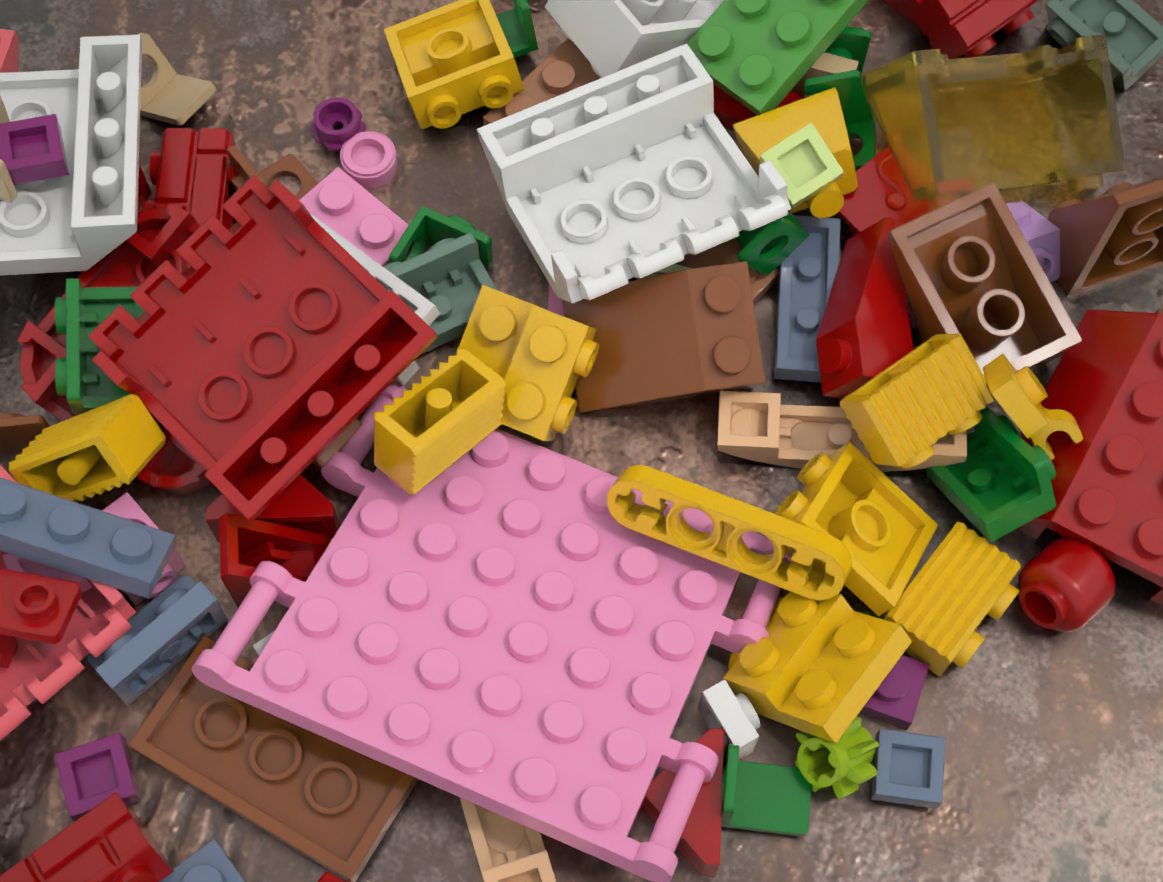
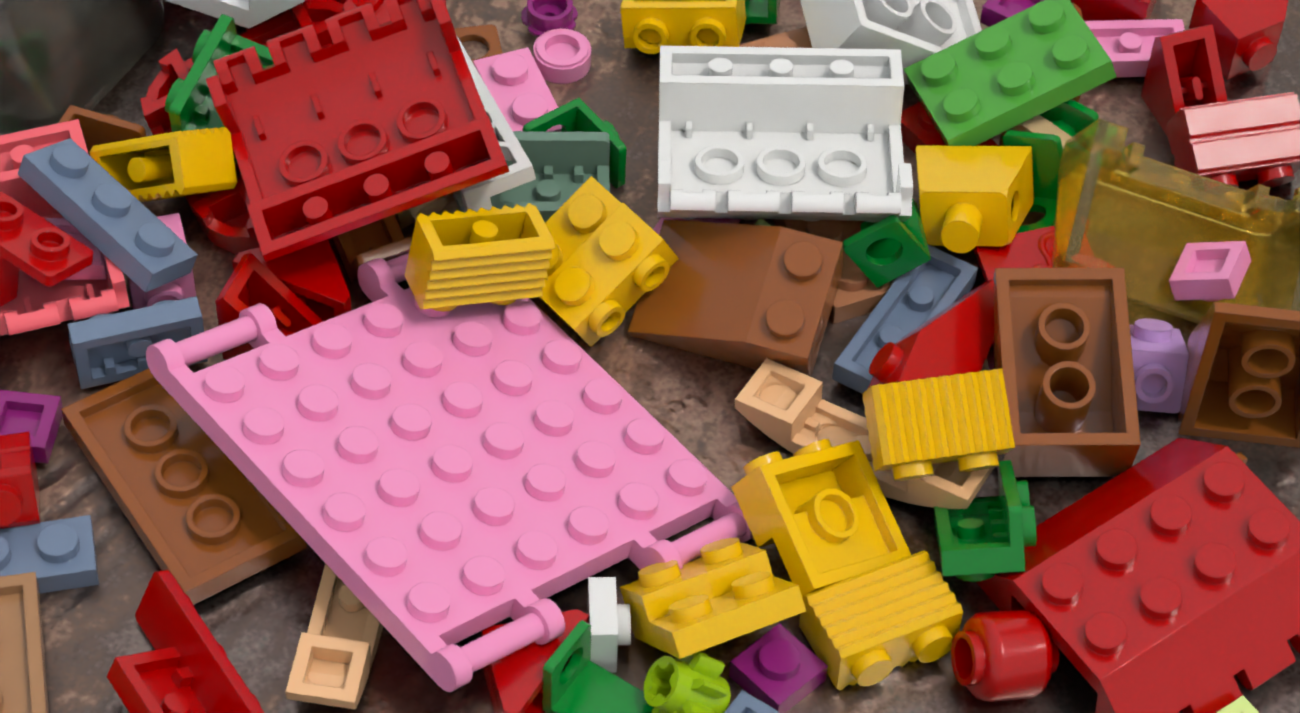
camera: 25 degrees right, 15 degrees down
yellow beam [607,465,852,600] -> none
yellowish green plate [760,122,844,209] -> none
yellow plate [982,354,1083,460] -> none
none -> bright pink plate [1169,241,1251,302]

